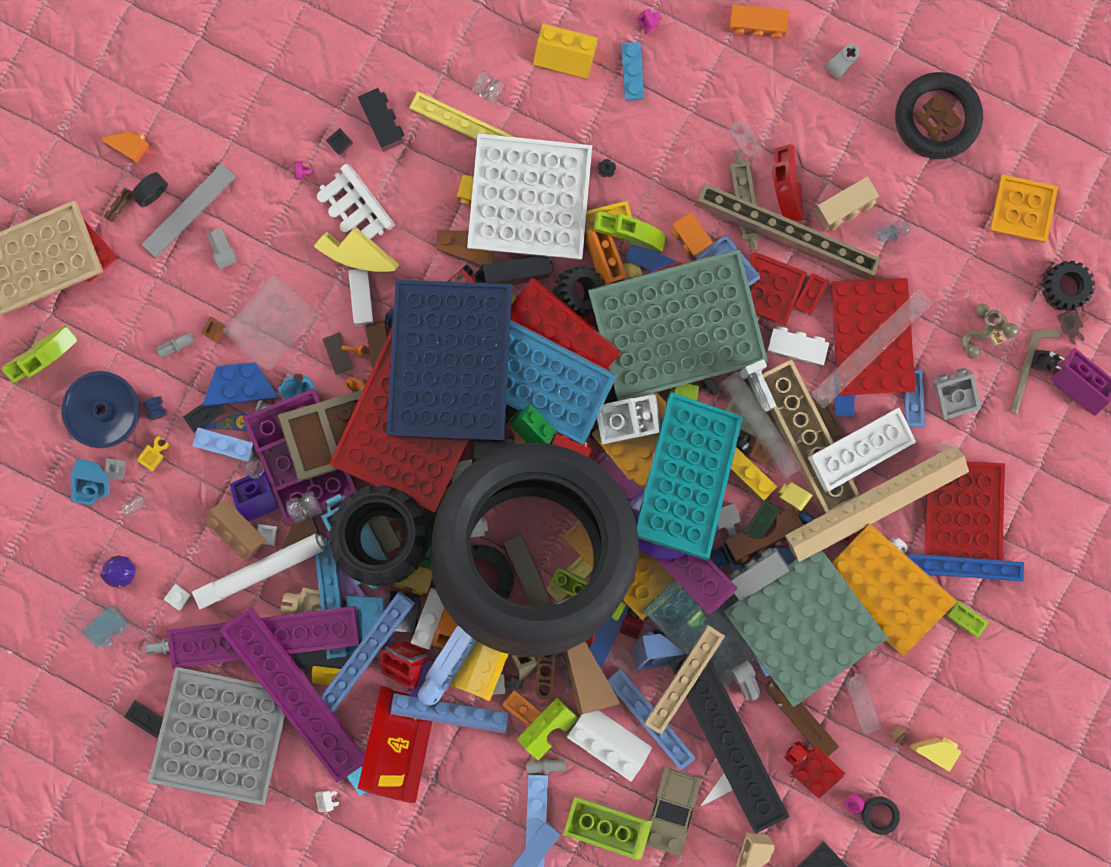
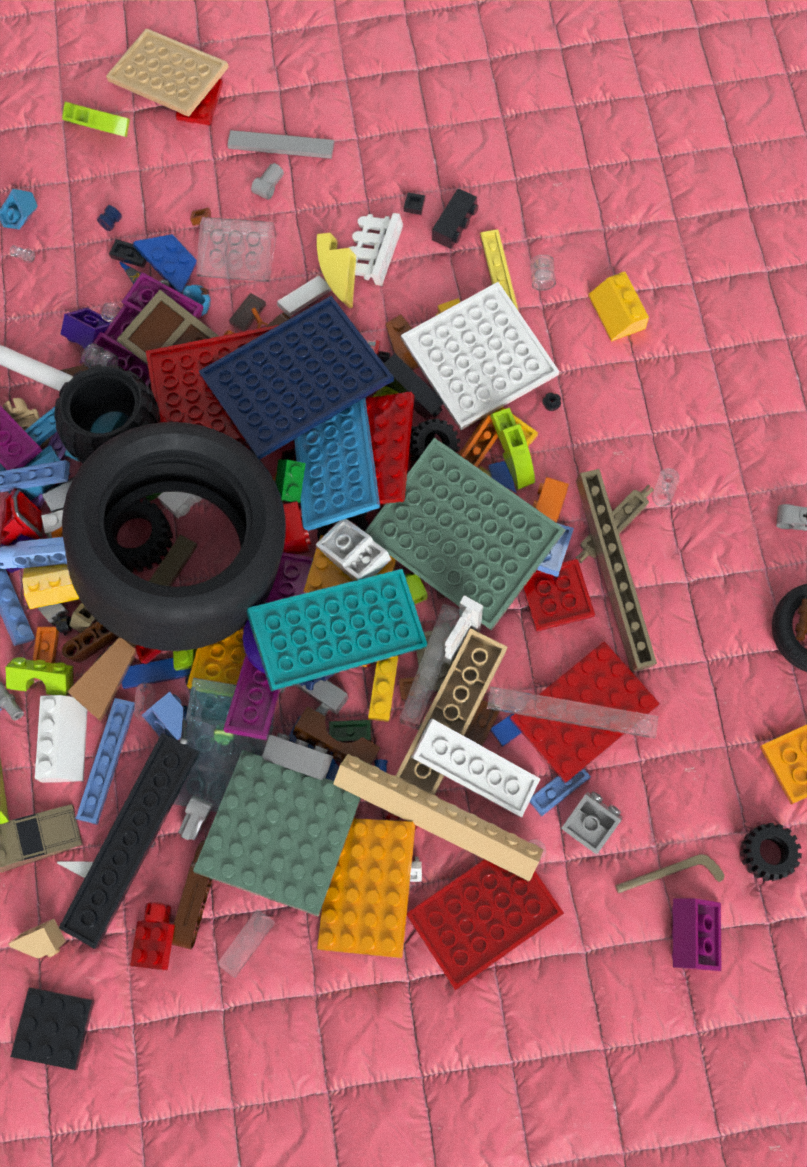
camera: 60 degrees right, 15 degrees down
dark blue dish [62,371,140,448] -> none
orange slope [101,131,149,163] -> none
reddish brown axle [104,188,132,222] -> none
light grey tile [104,458,127,480] -> none
black tyre [131,172,168,208] -> none
yellow plate [137,436,170,472] -> none
light grey axle [156,332,195,358] -> none
light blue arch [192,428,255,463] -> none
medium nougat slope [204,499,266,561] -> none
white tile [257,524,278,546] -> none
dark pink tile [295,161,312,180] -> none
dark red plate [619,615,644,639] -> none
dark azure plate [621,42,644,101] -> none
dark pink tile [637,8,662,35] -> none
tan plate [644,625,725,734] -> none
black plate [702,378,722,396] -> none
dark blue plate [709,546,731,569] -> none
orange brick [729,4,789,39] -> none
black tile [736,434,752,453] -> none
white brick [766,326,829,367] -> none
red slope [772,144,804,222] -> none
light yellow slope [778,482,813,512] -> none
red plate [794,272,829,316] -> none
tan brick [813,176,879,231] -> none
dark pink tile [845,792,865,814] -> none
black tyre [861,796,900,835] -> none
clear light blue axle [877,221,911,243] -> none
medium nougat plate [890,725,908,743] -> none
blue tile [907,554,1024,582] -> none
light yellow slope [909,737,961,772] -> none
lime plate [945,600,989,638] -> none
dark tan piece [961,303,1018,359] -> none
tile [986,331,1010,349] -> none
black plate [1031,350,1065,372] -> none
clear smoke plate [1057,309,1084,344] -> none

